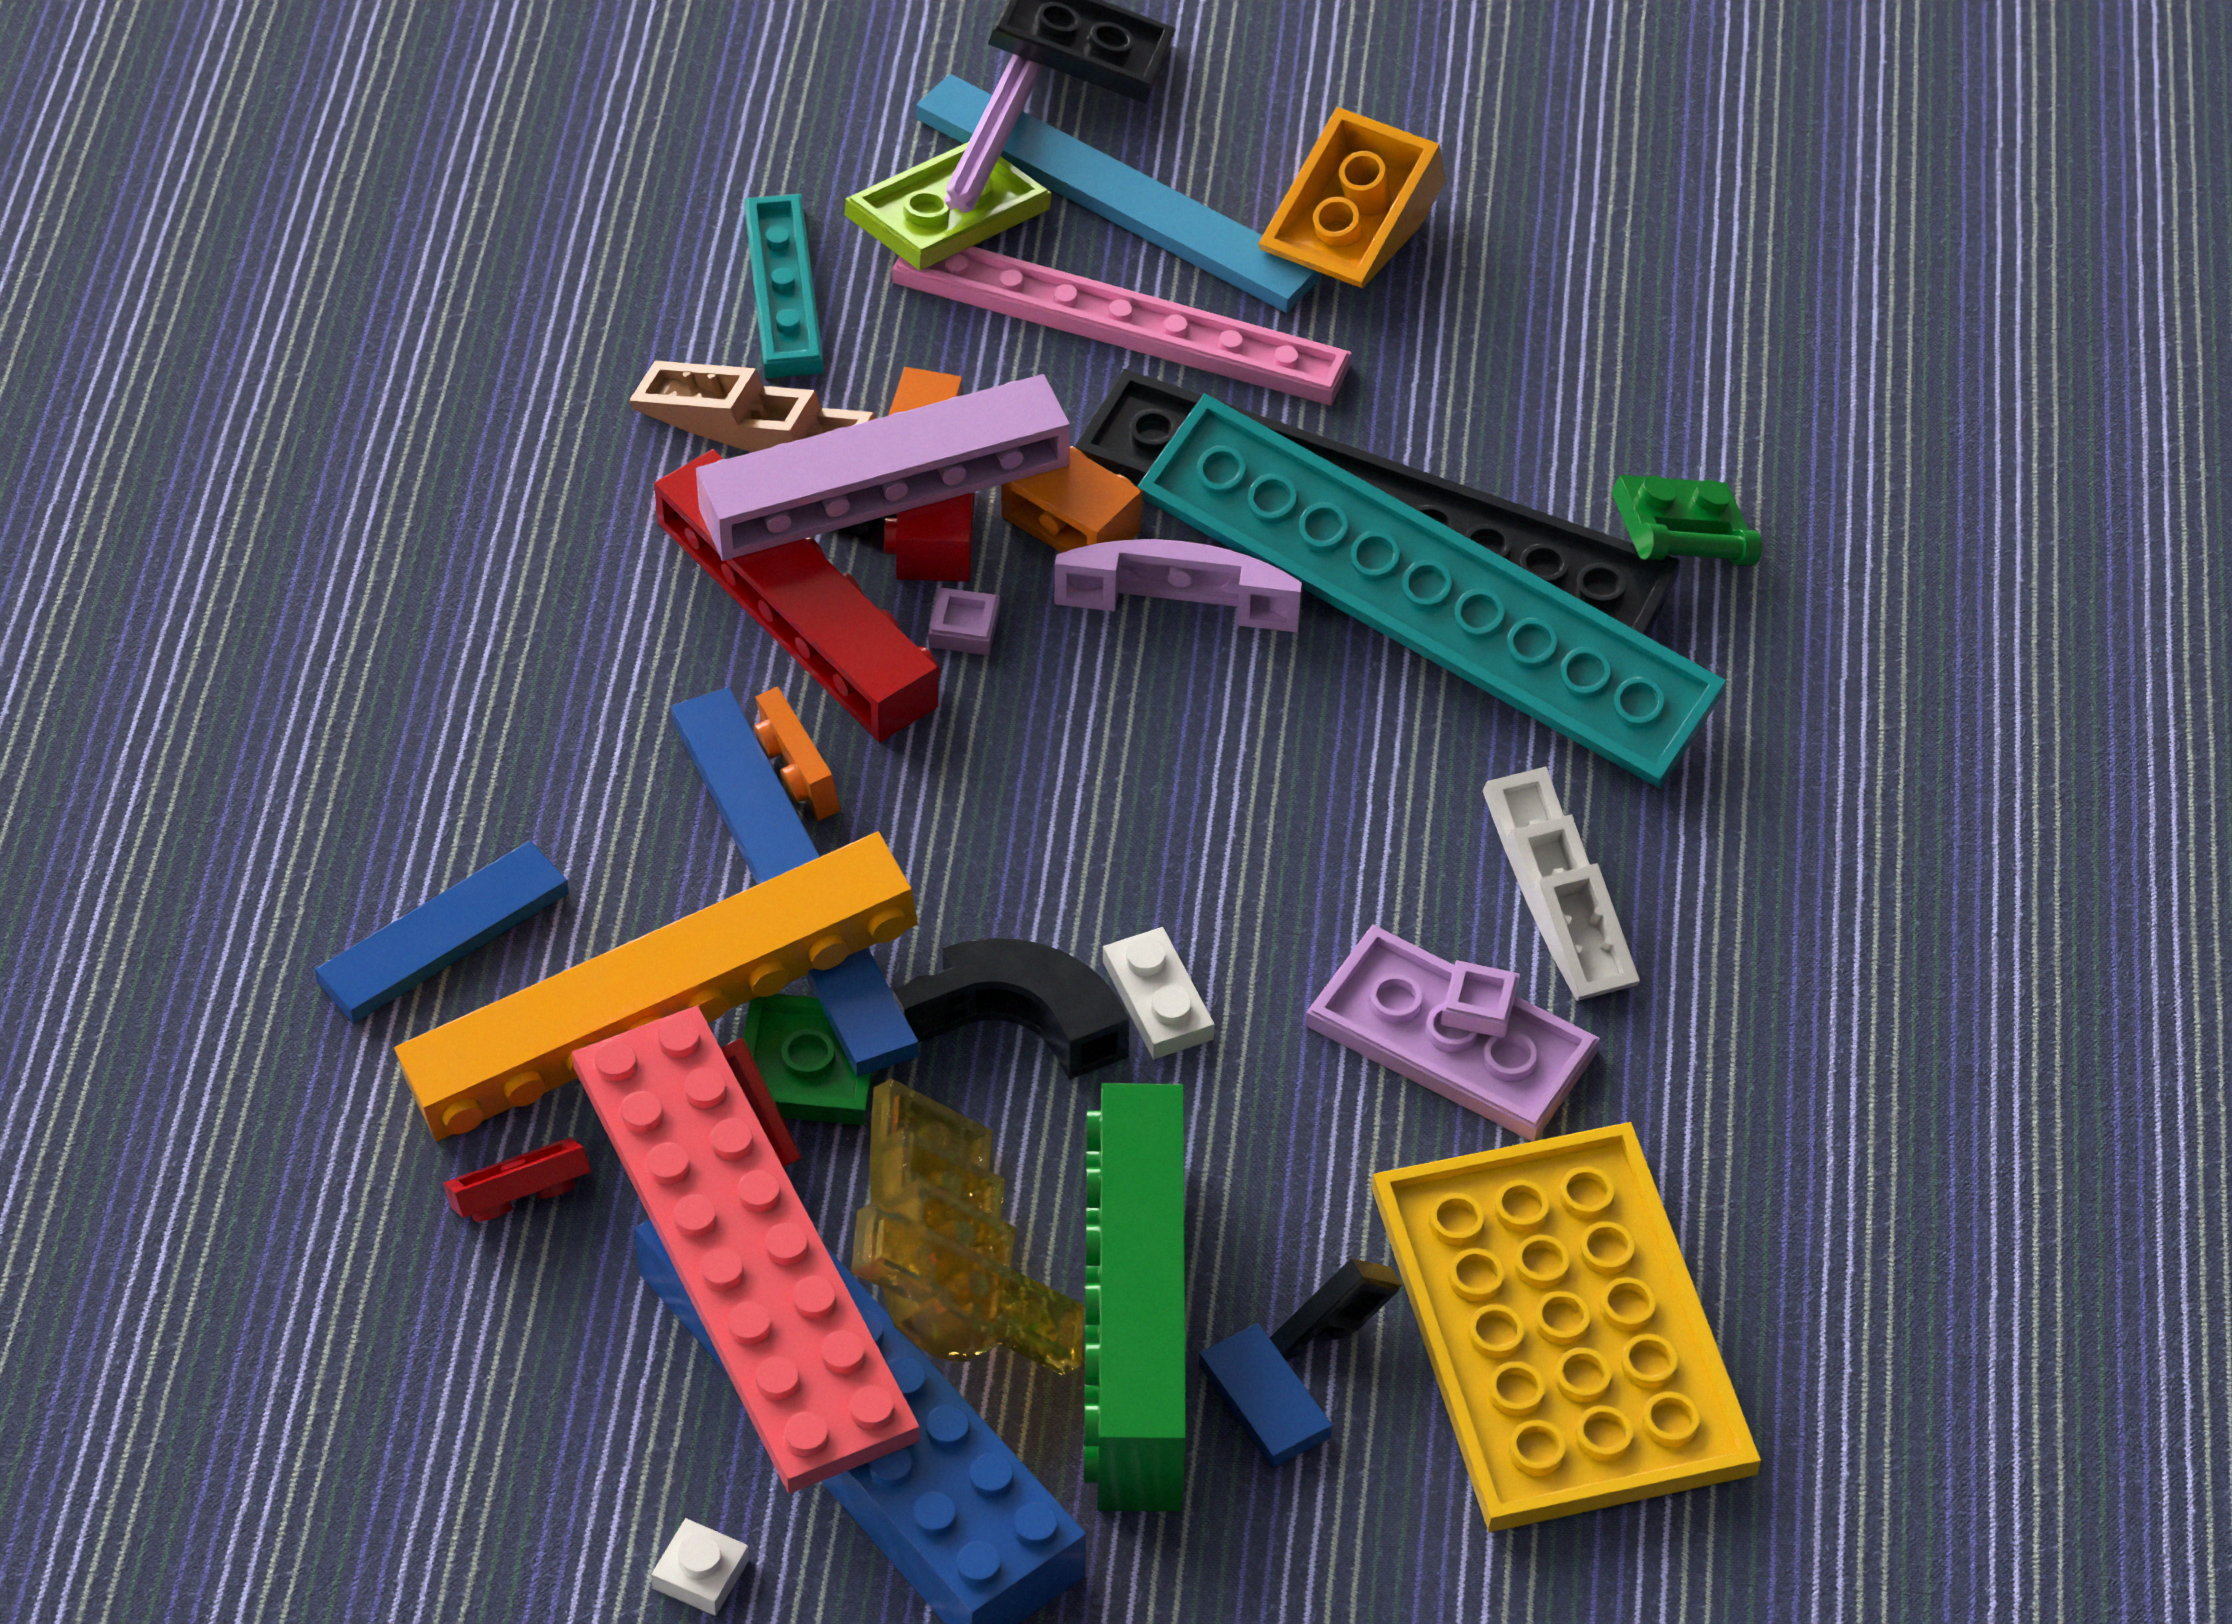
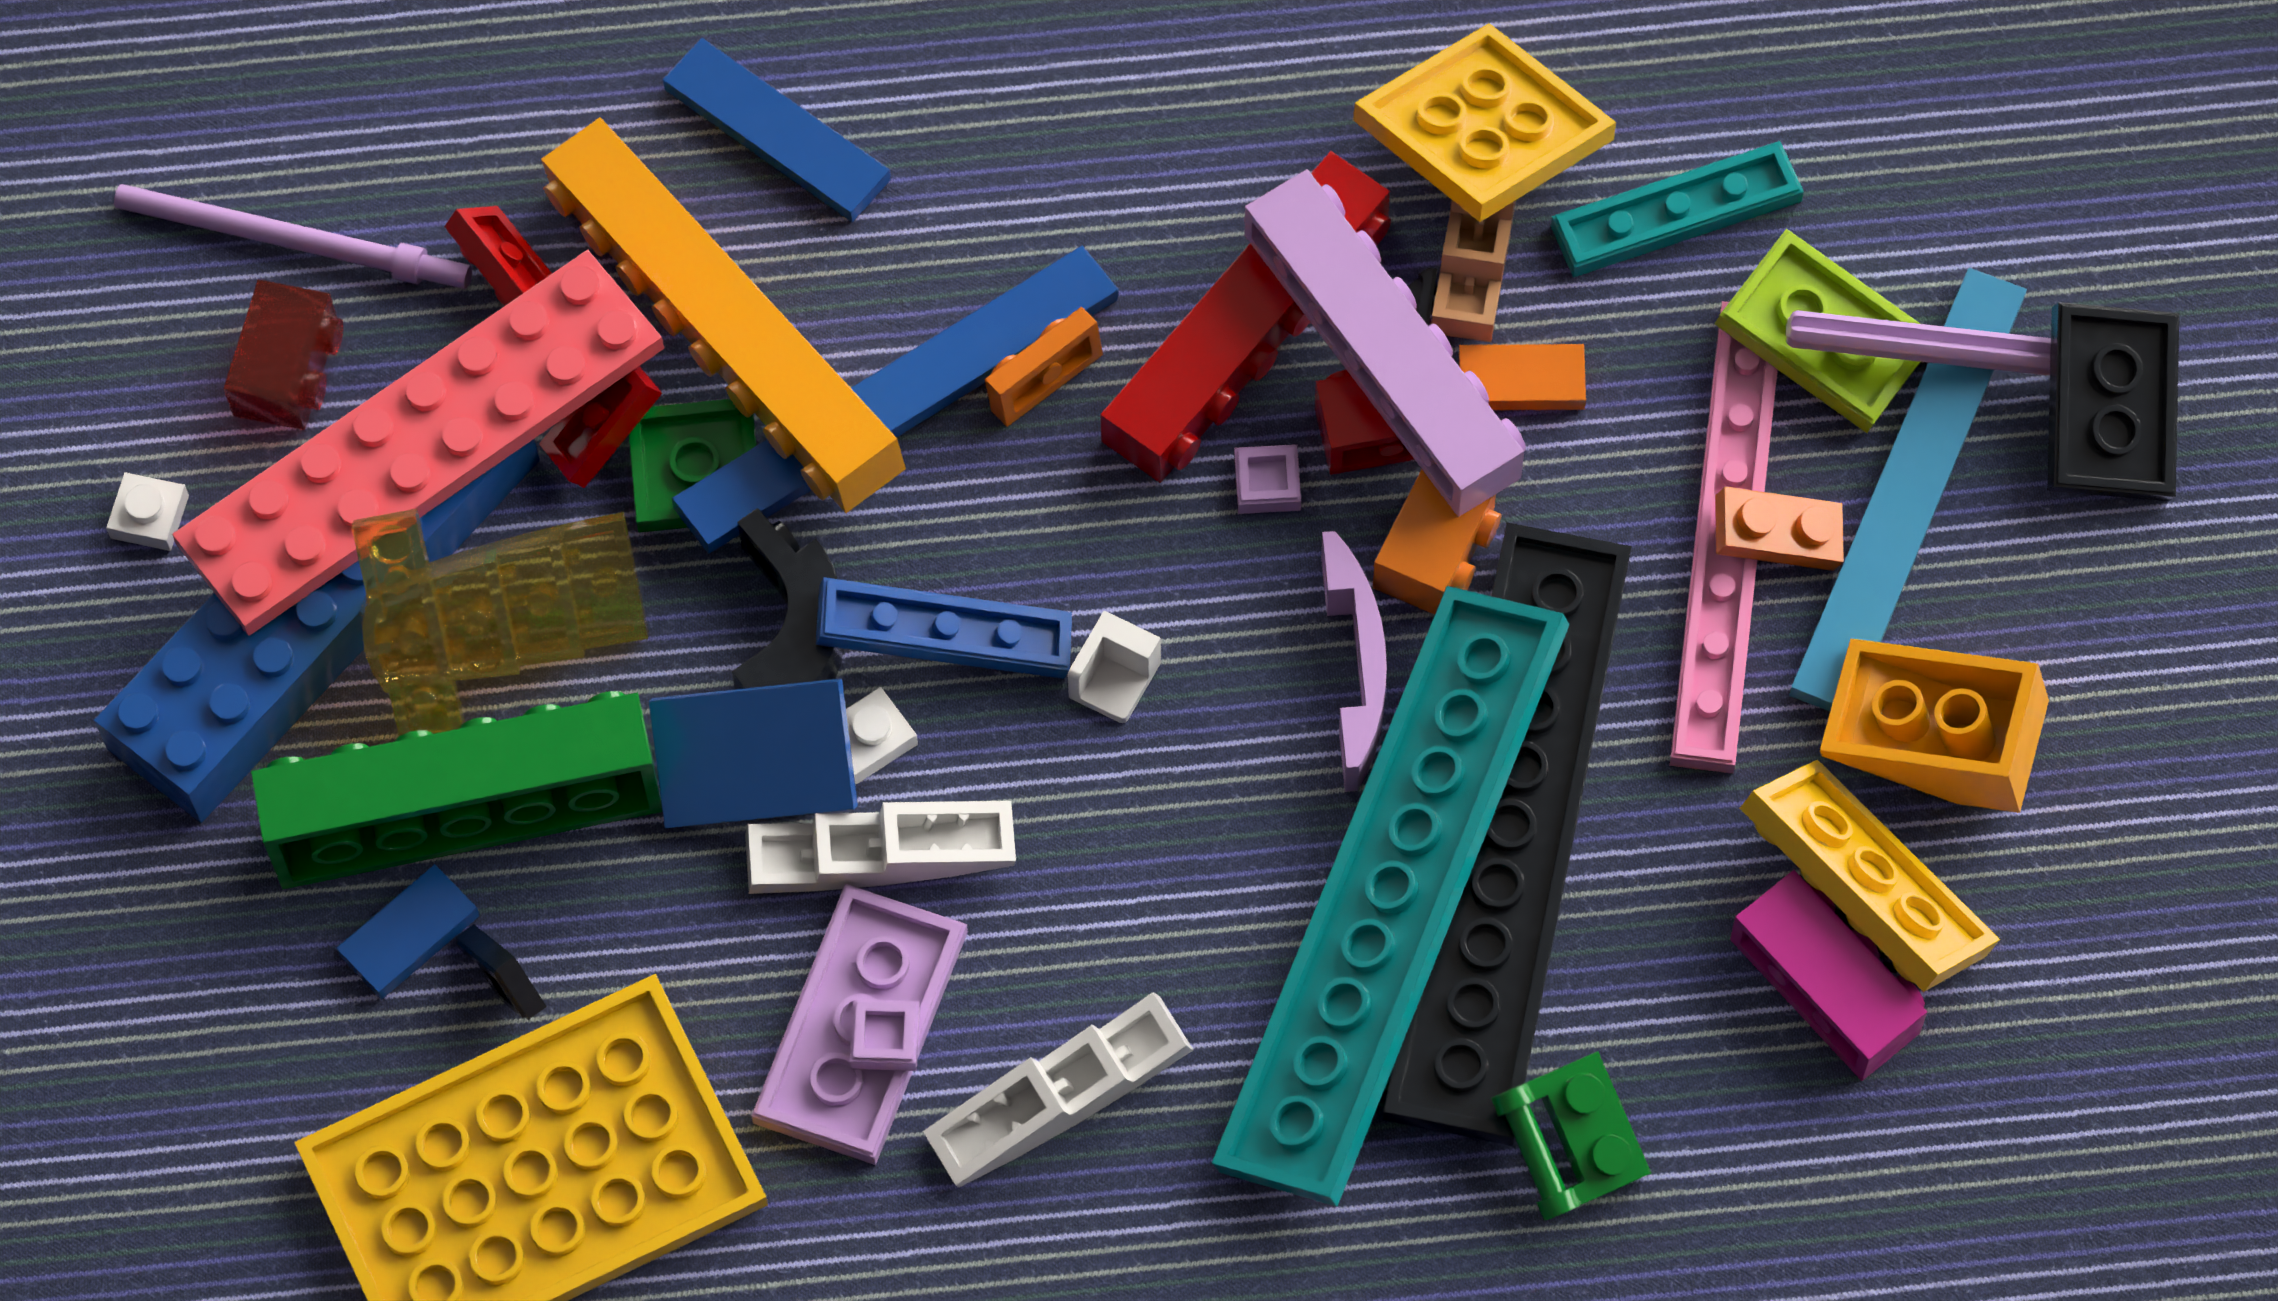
camera: 80 degrees right, 15 degrees up
none -> lavender bar [114,184,472,289]
none -> clear red brick [223,279,344,430]
none -> blue tile [649,679,858,828]
none -> white slope [745,801,1016,894]
none -> blue tile [816,577,1072,679]
none -> white panel [1068,611,1161,723]
none -> yellow plate [1353,23,1616,222]
none -> plate [1715,486,1844,571]
none -> dark pink brick [1730,870,1928,1081]
none -> yellow plate [1739,759,2000,992]

